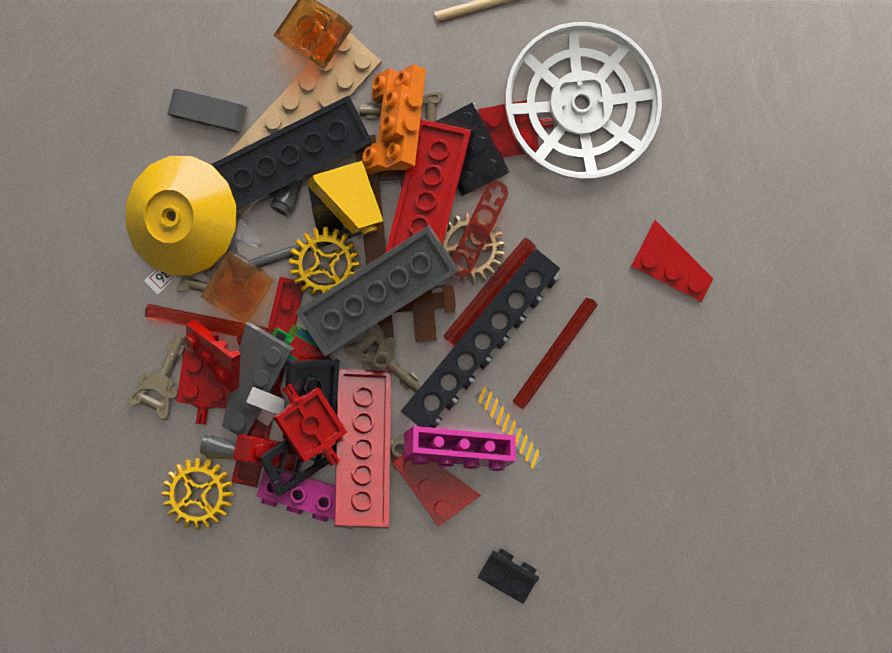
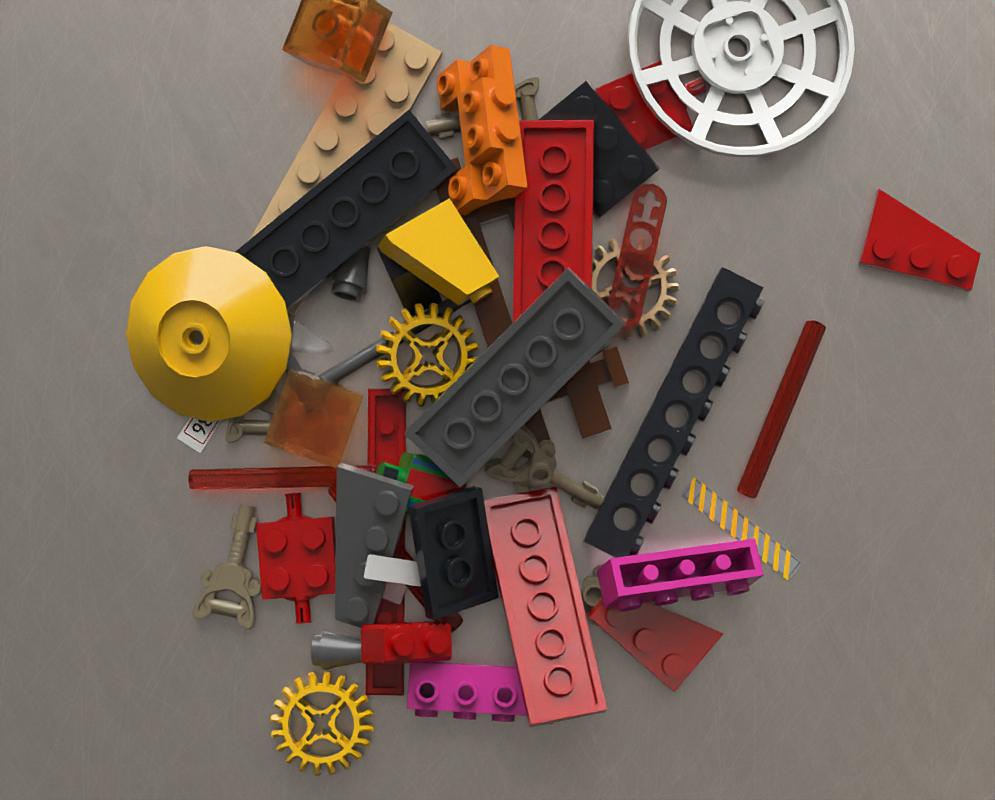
camera: 15 degrees left, 0 degrees up
dark grey beam [167,89,247,133] -> none
red wing [184,320,241,393] -> none
black window [259,439,336,497] -> none
red plate [273,383,347,466] -> none
clear red axle [443,238,536,345] -> none
black bracket [477,548,540,604] -> none

